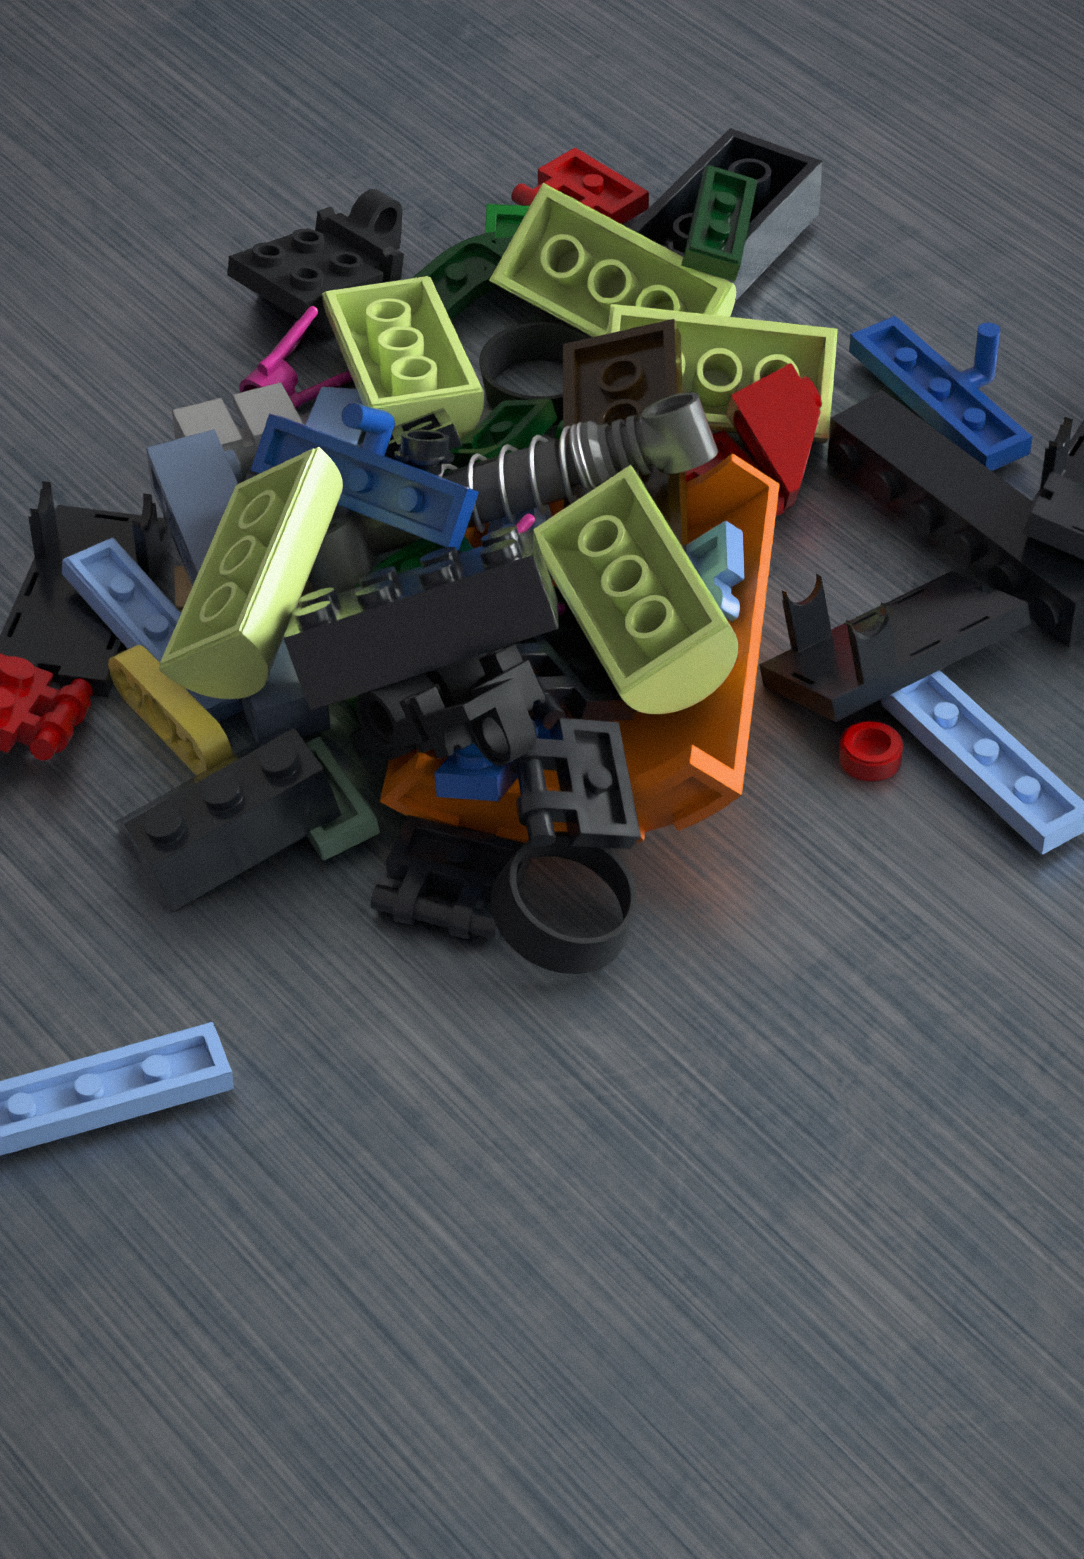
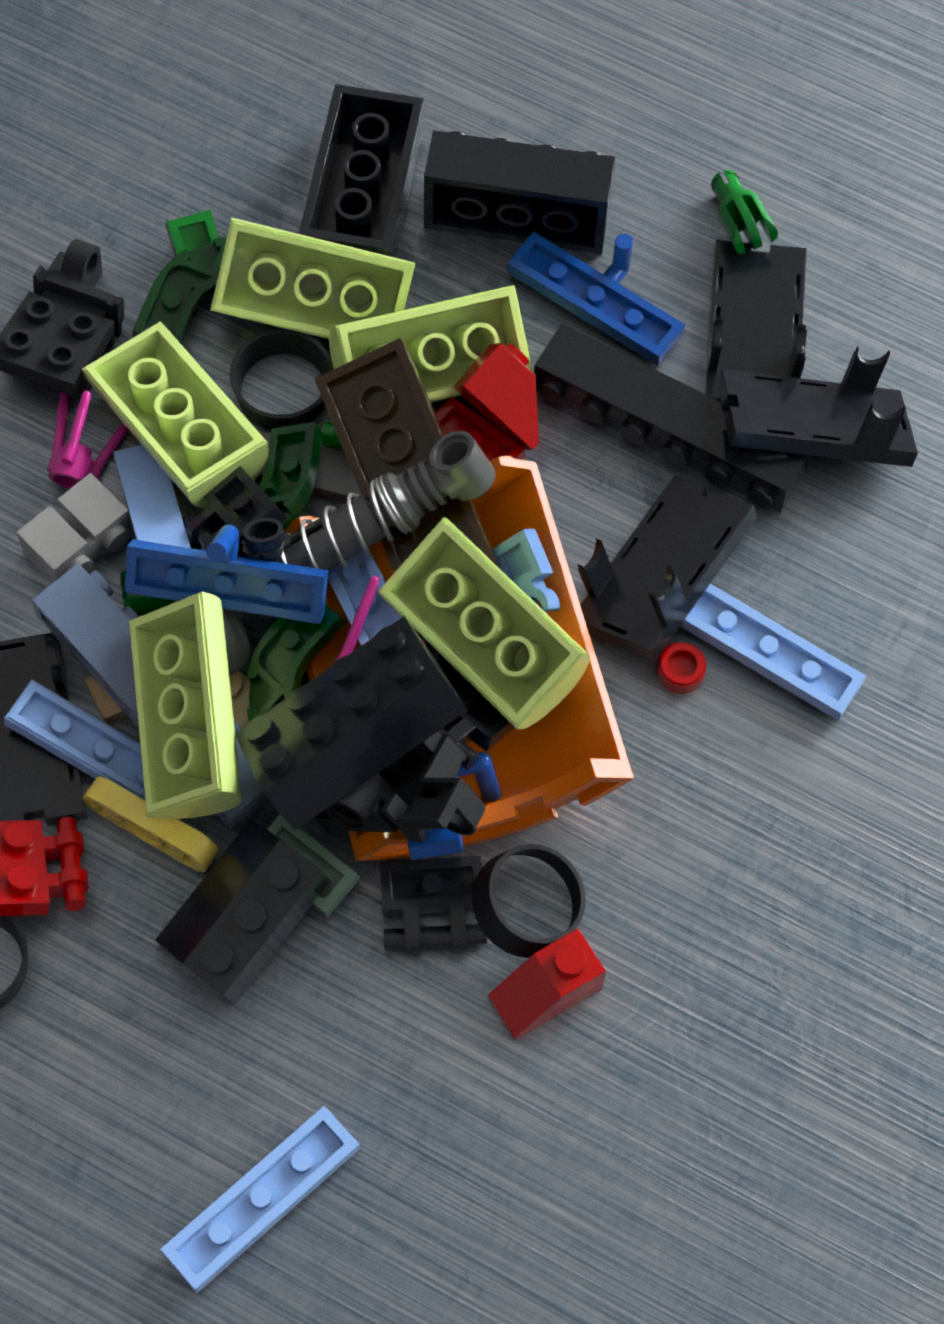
camera: 25 degrees left, 20 degrees up
black plate [509,718,641,849] -> none
red plate [511,148,649,225] -> none
dark green tile [681,165,757,282] -> none
none -> black brick [424,130,616,254]
none -> red slope [488,928,606,1040]

